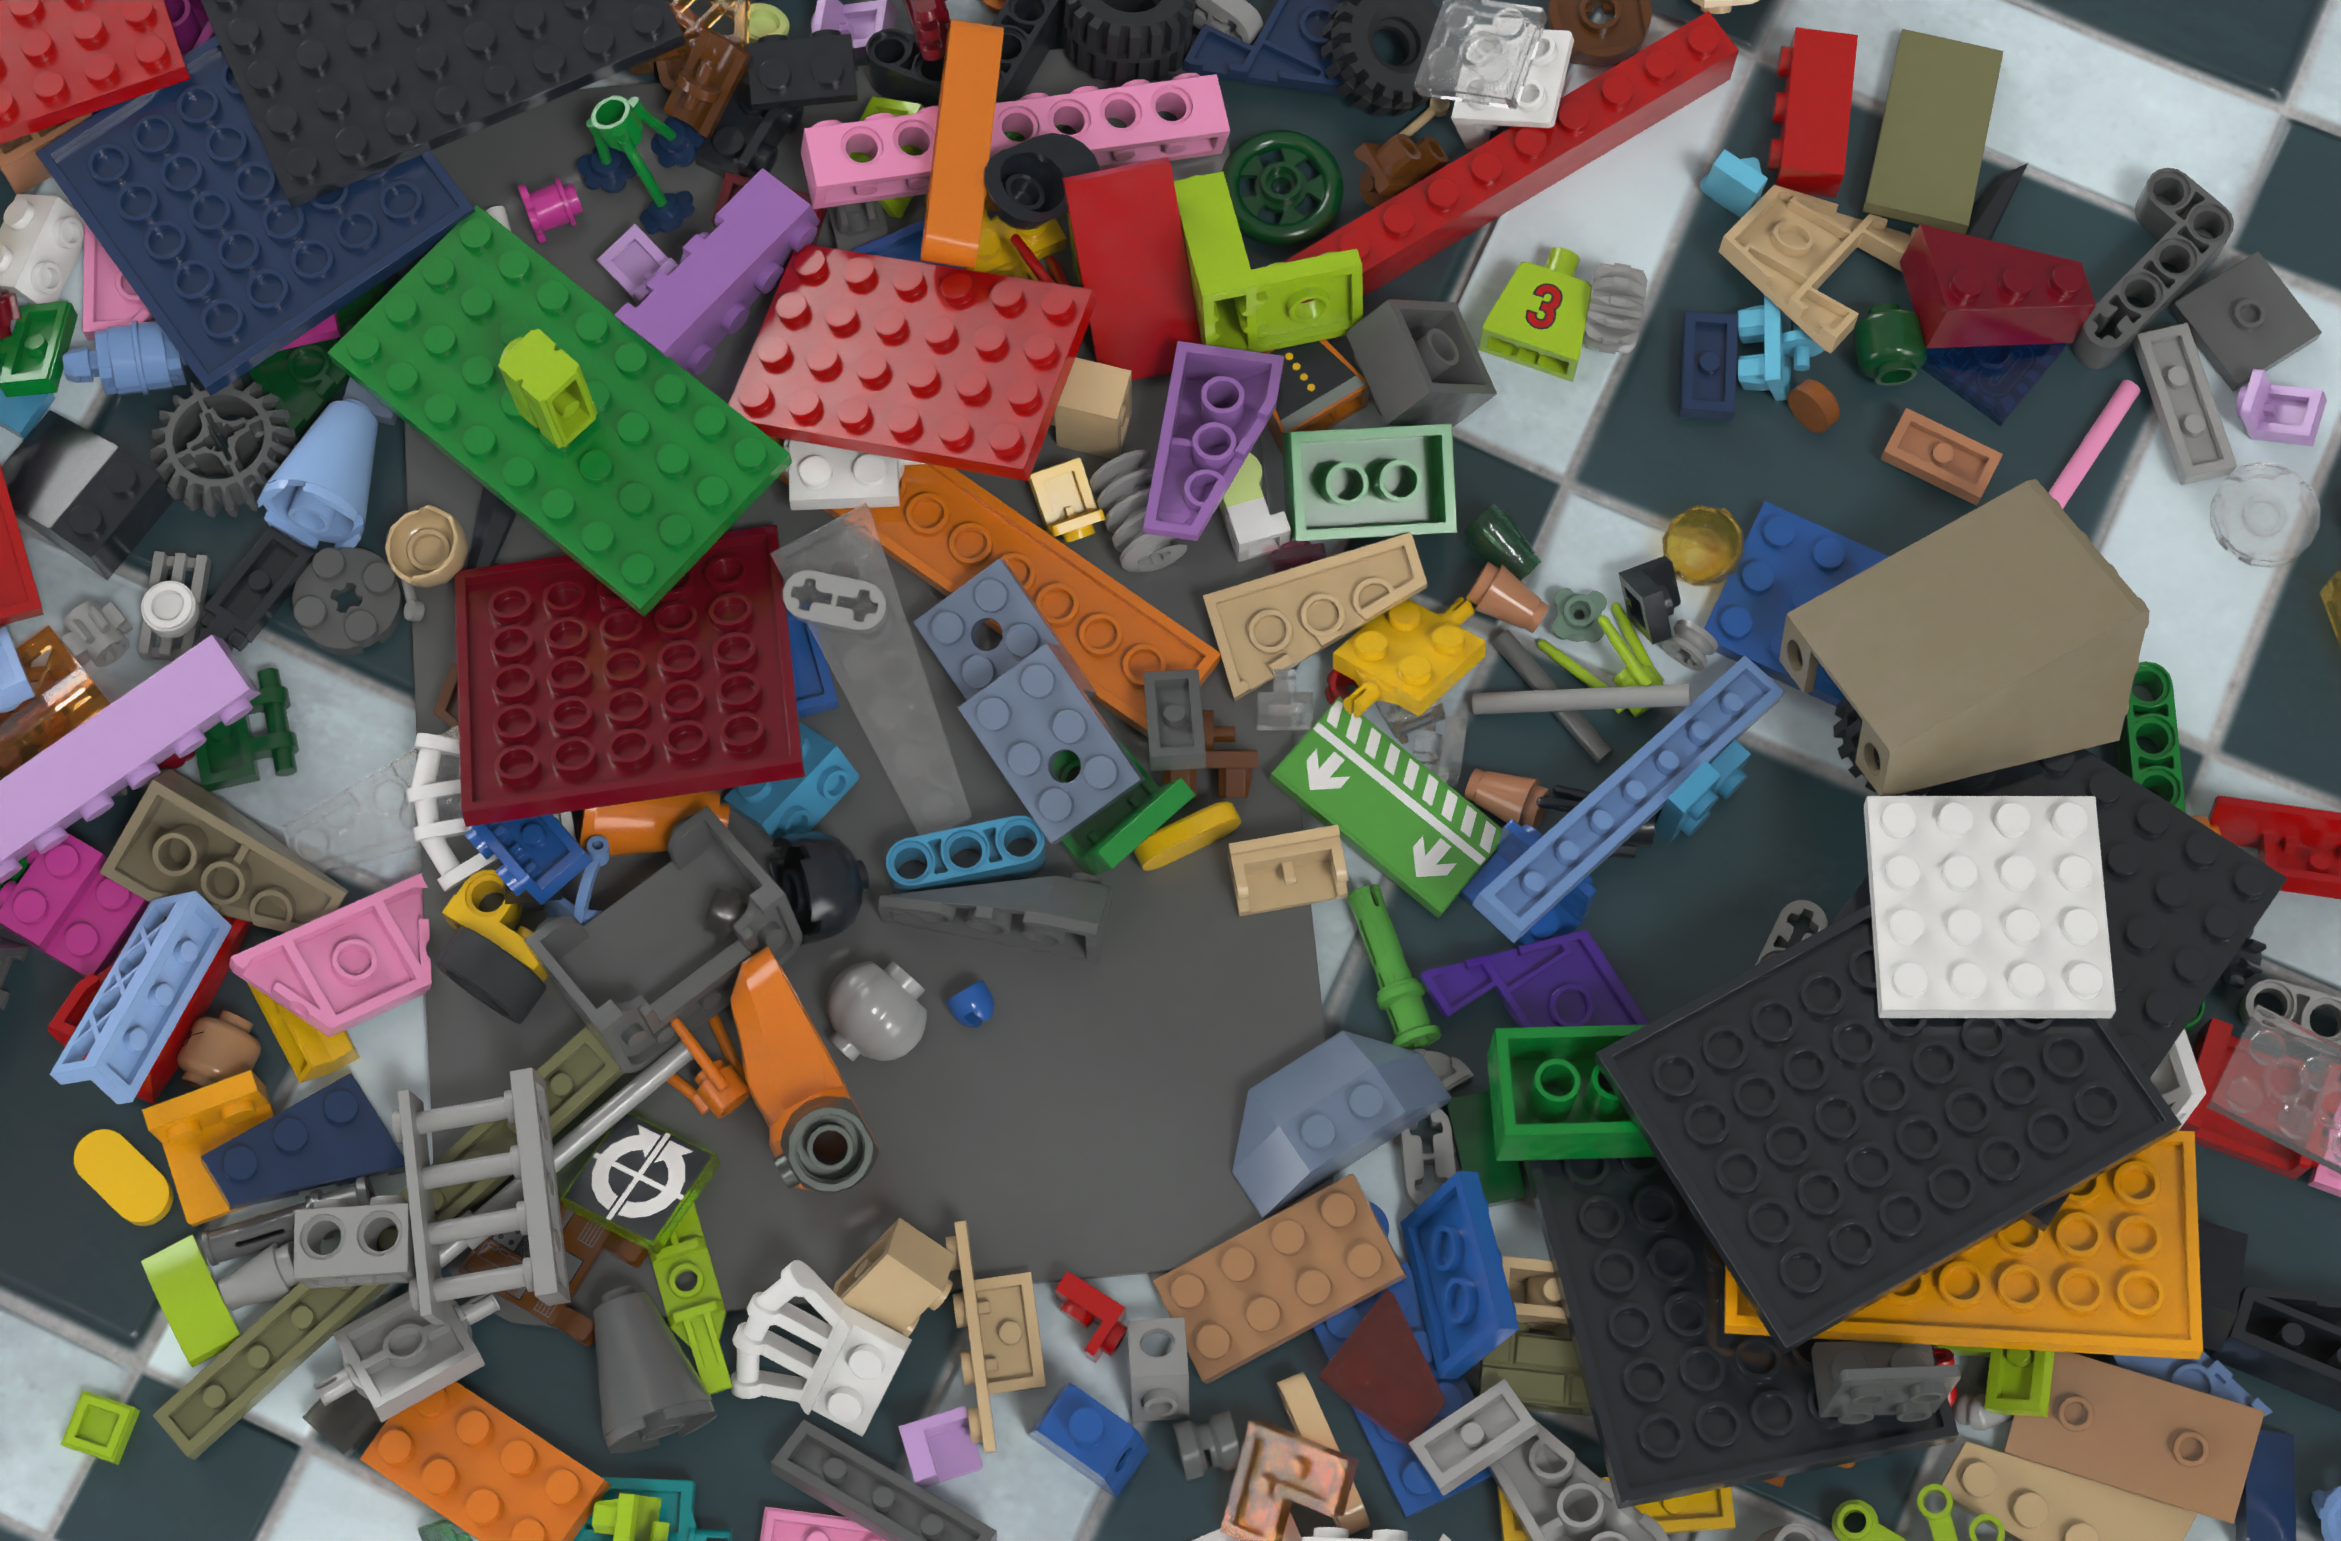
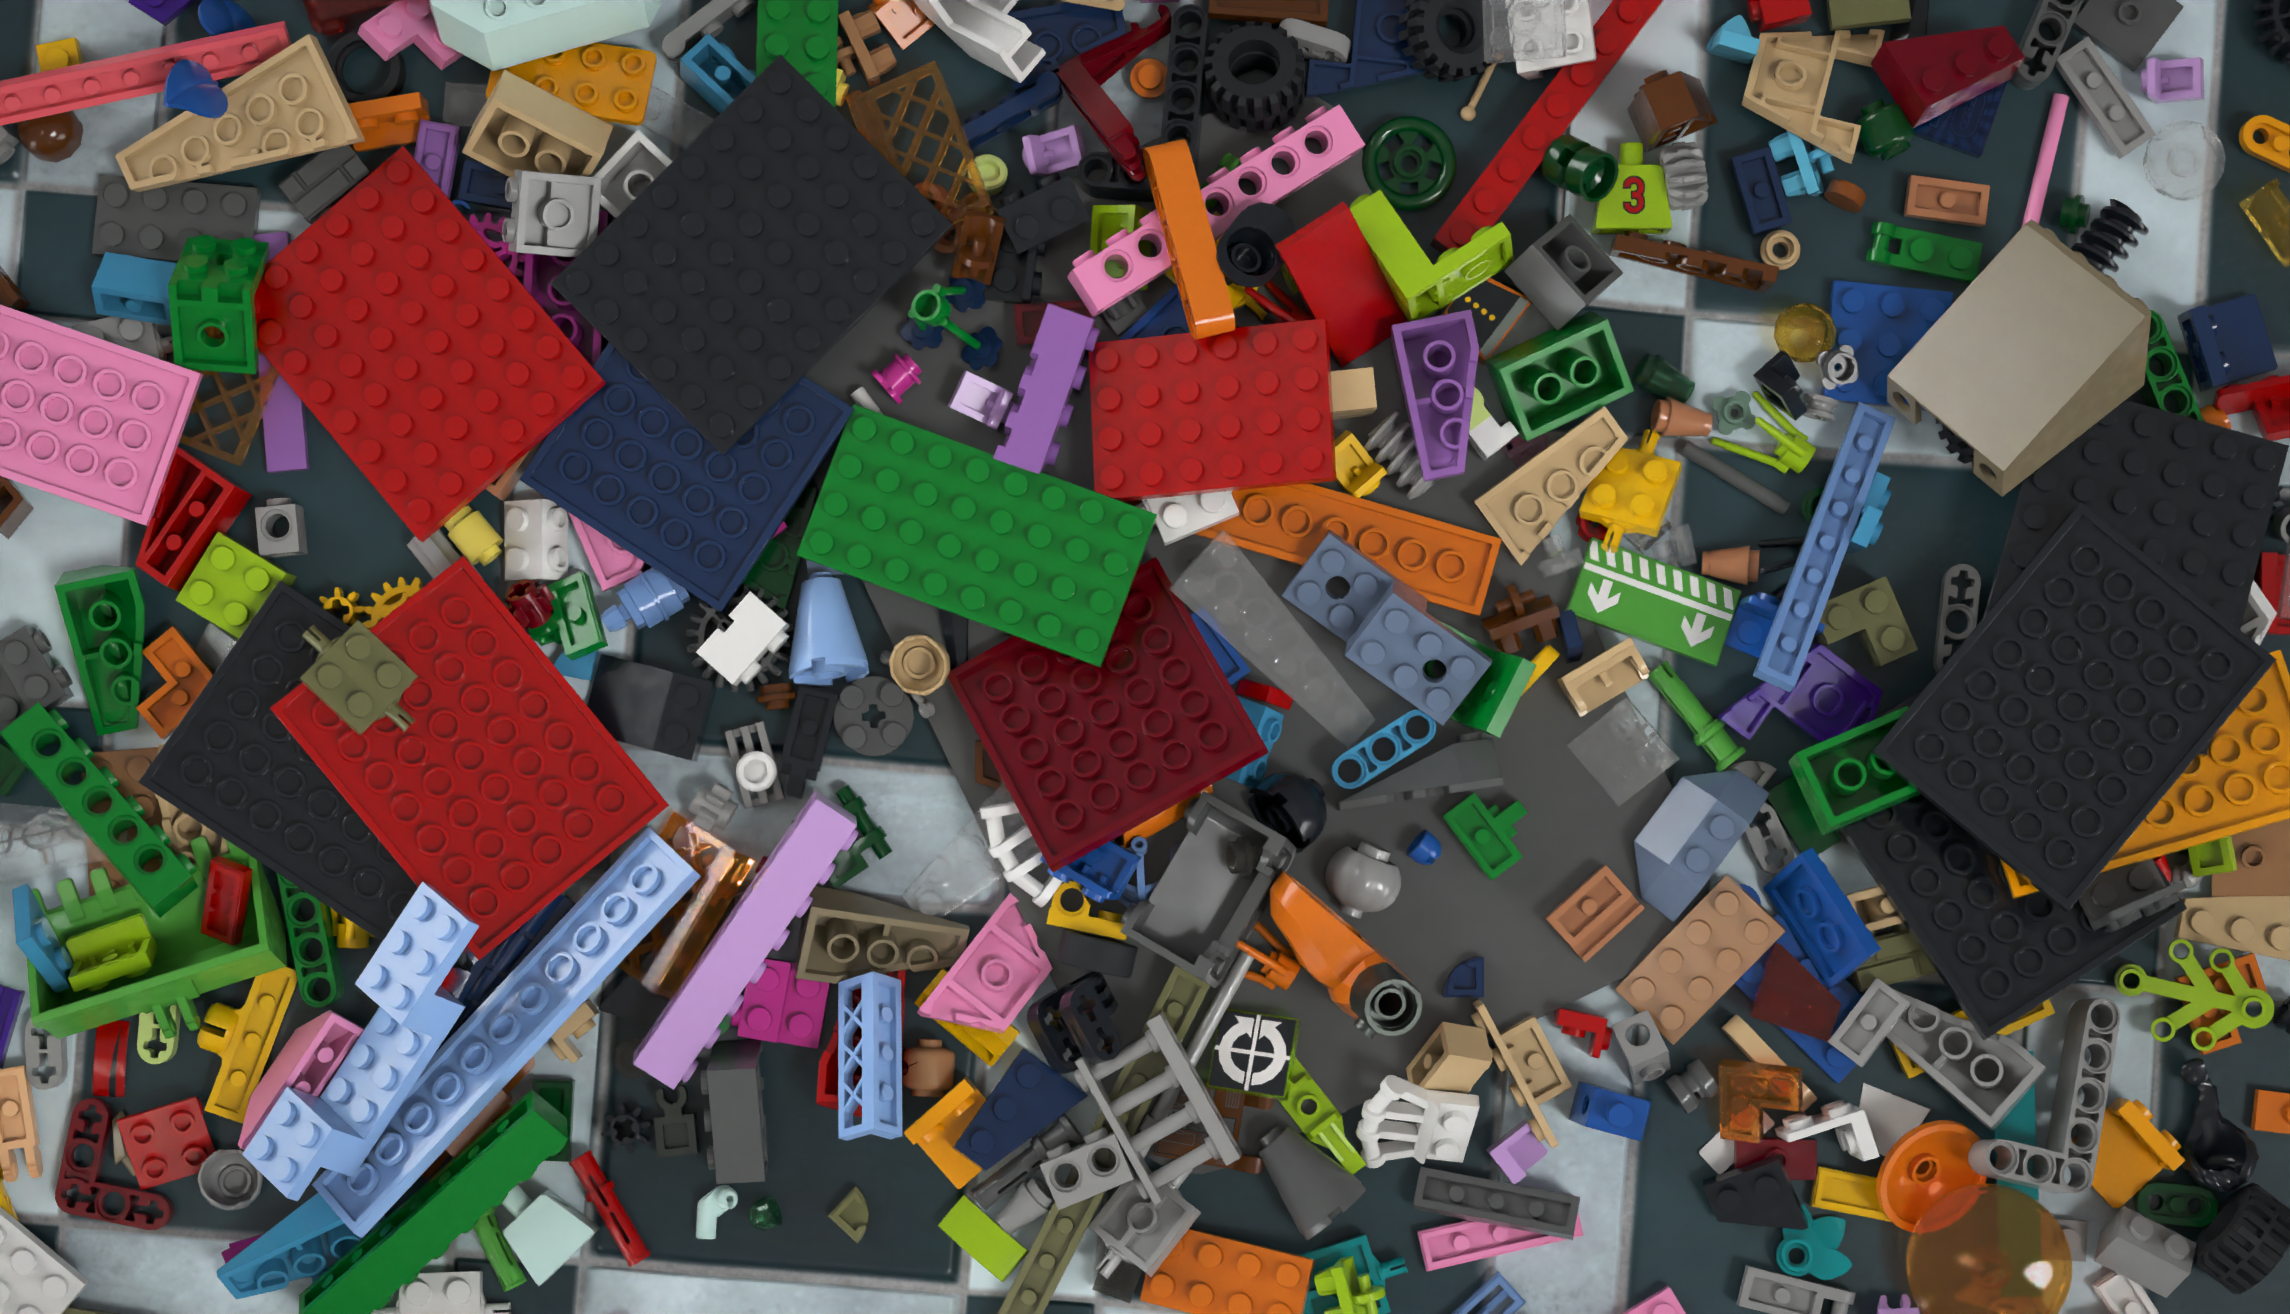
camera: 20 degrees left, 15 degrees up
yellow tile [74,1129,174,1226] -> none
lime brick [498,329,597,449] -> none
light grey beam [783,570,888,634] -> none
dark grey plate [1144,669,1206,771] -> none
reddish brown hips [1354,133,1449,207] -> none
light grey bar [1472,684,1692,715] -> none
white plate [1864,796,2116,1018] -> none
none -> white brick [696,592,790,686]
none -> reddish brown plate [756,683,796,711]
none -> olive tile [828,1185,869,1243]
none -> black piece [1027,971,1121,1074]
none -> red tile [1236,679,1294,710]
none -> green hinge [1442,792,1528,881]
none -> dark blue tile [1443,957,1484,997]
none -> dark green wheel [1542,134,1619,203]
none -> nougat plate [1545,864,1645,962]
none -> dark blue tile [1558,609,1583,664]
none -> clear hinge [1567,697,1679,807]
none -> reddish brown wing [1609,231,1779,294]
none -> reddish brown wedge [1627,70,1718,153]
none -> tan plate [1760,230,1800,270]
none -> olive brick [1815,576,1918,668]
none -> plate [1816,344,1859,390]
none -> green plate [1865,221,1983,284]
none -> dark green plate [2060,194,2091,235]
none -> black piece [2070,199,2149,275]
none -> dark blue bracket [2177,294,2278,392]

